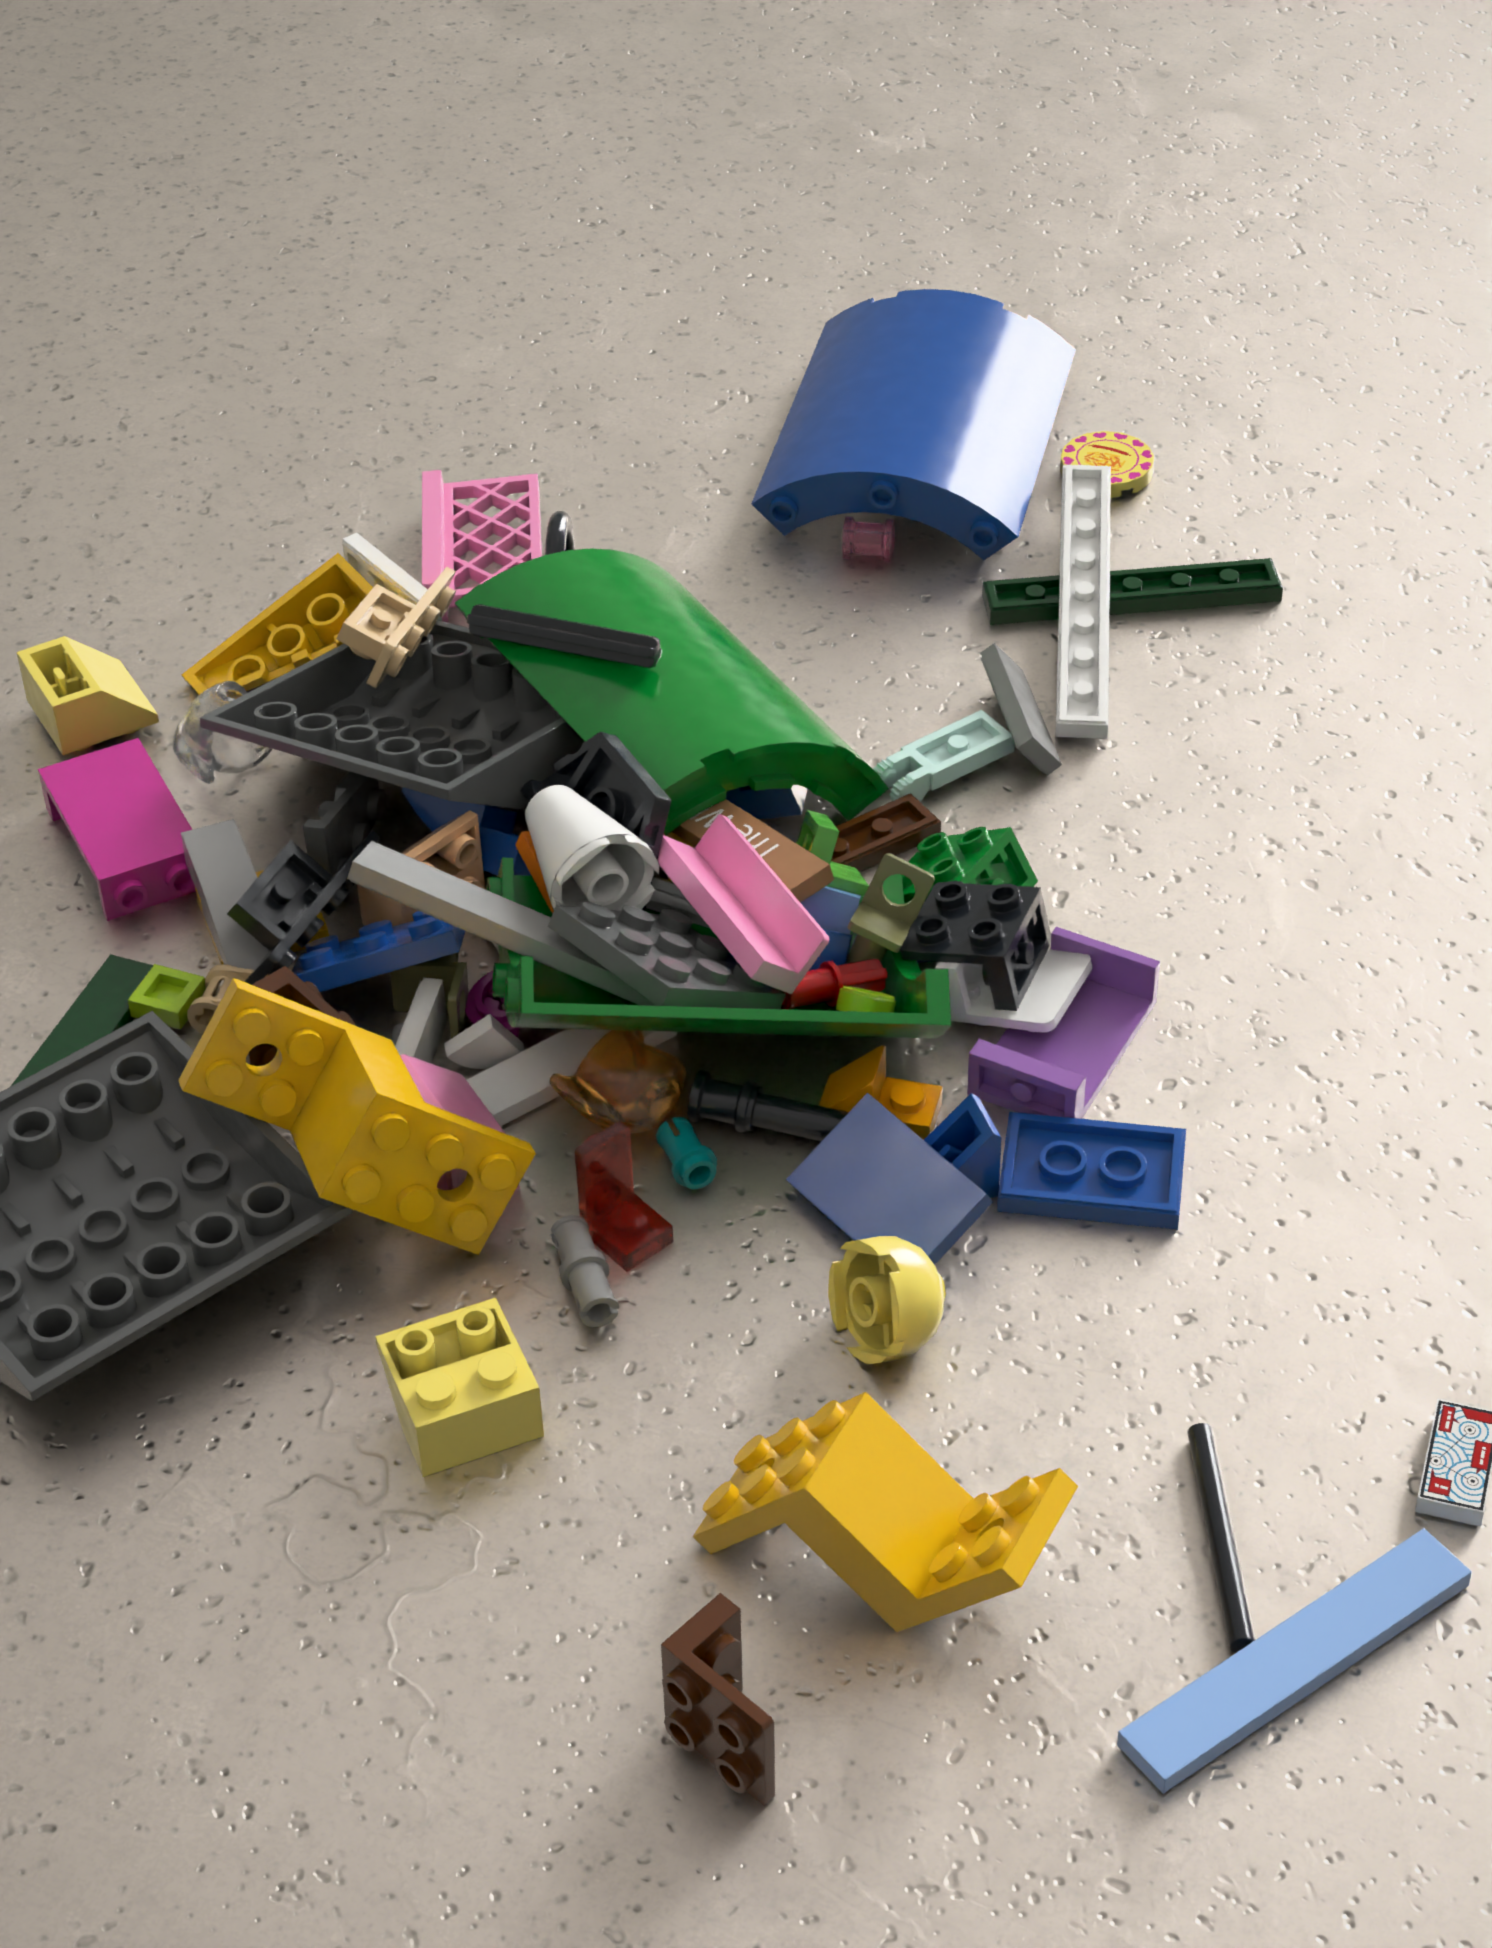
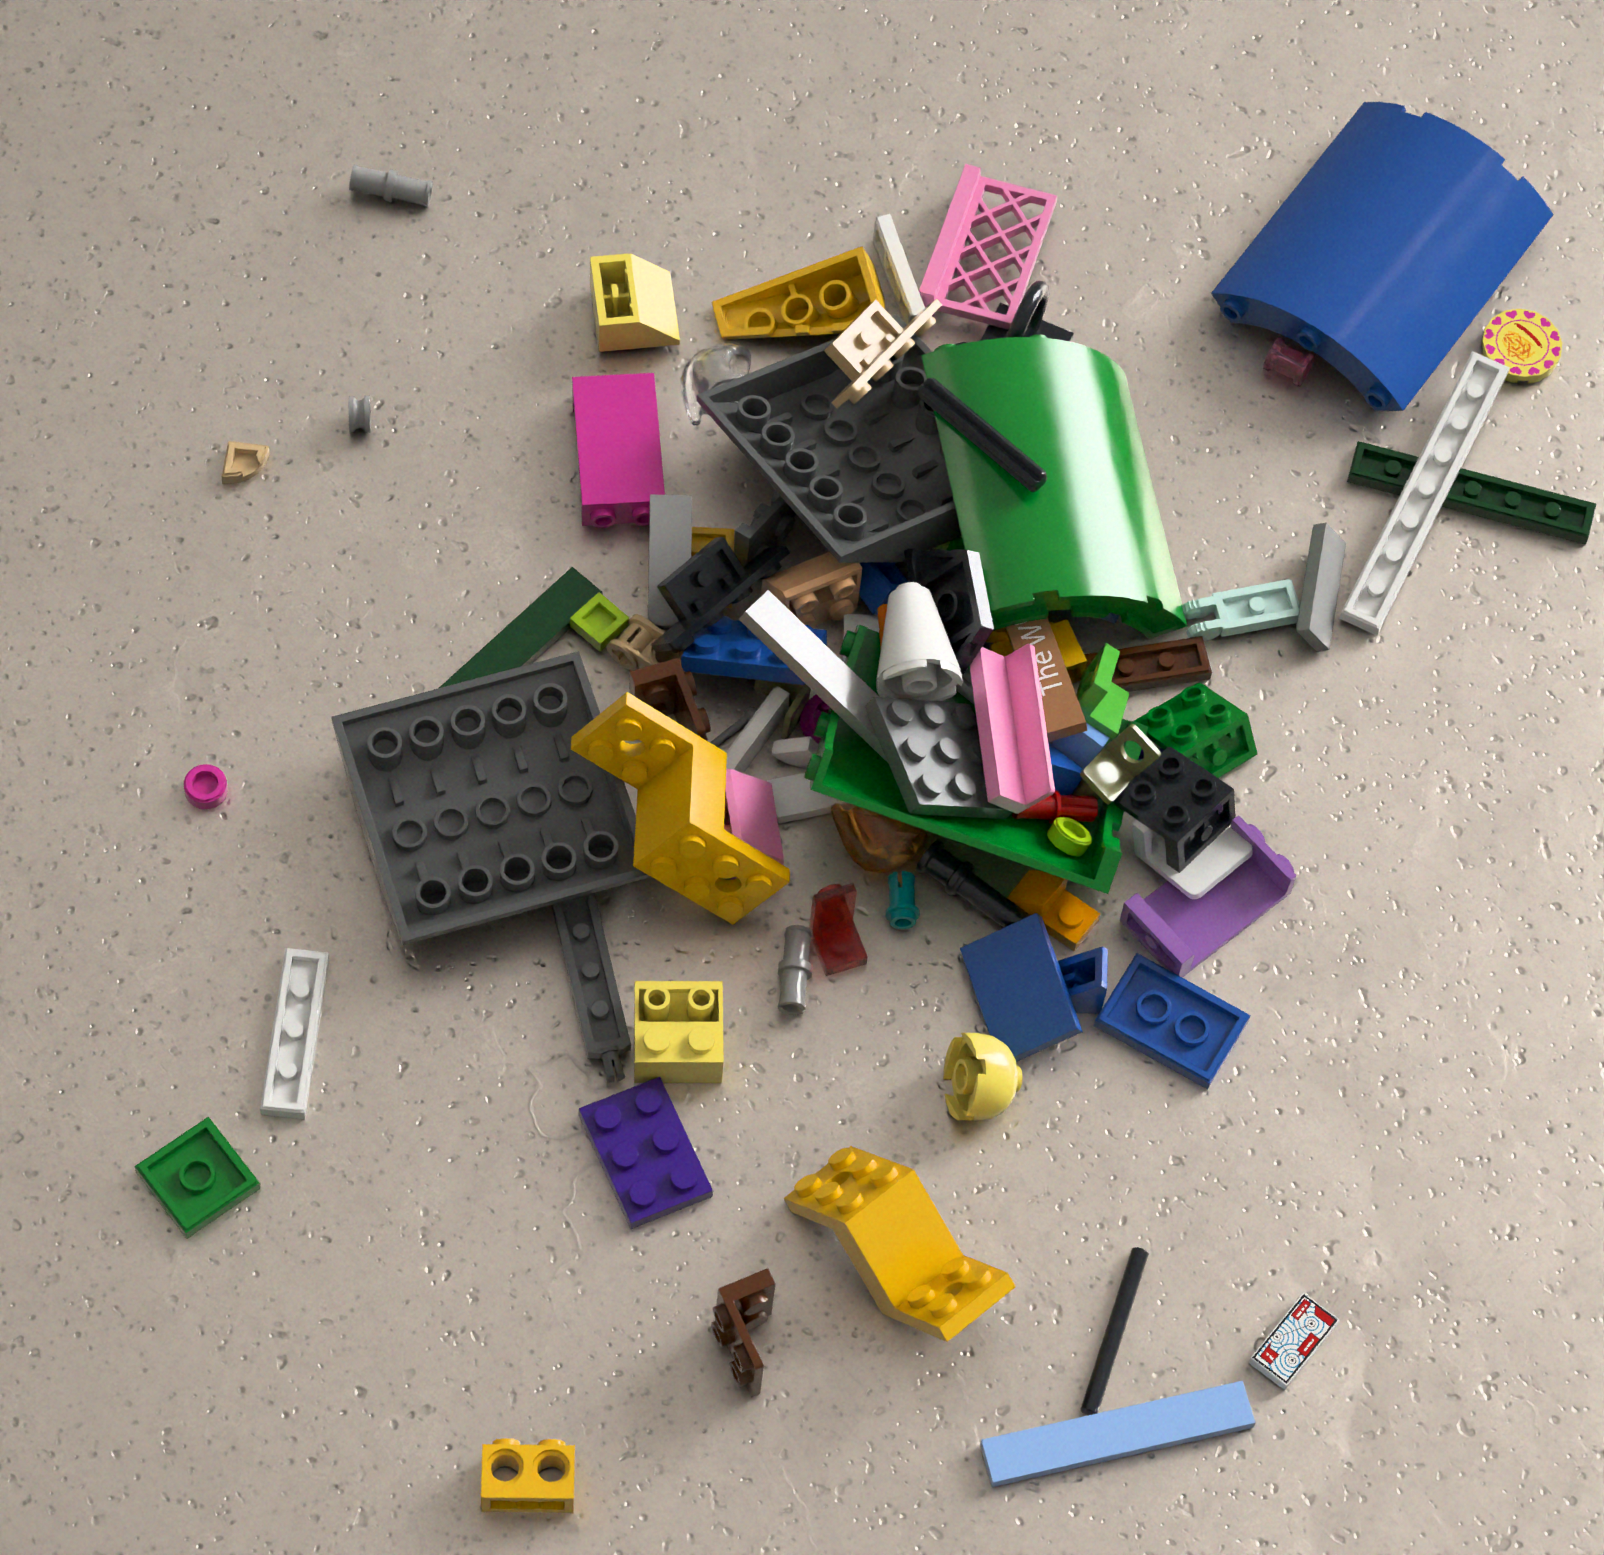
camera: 15 degrees right, 20 degrees up
none -> dark grey plate [551,893,631,1083]
none -> dark purple plate [578,1077,713,1229]

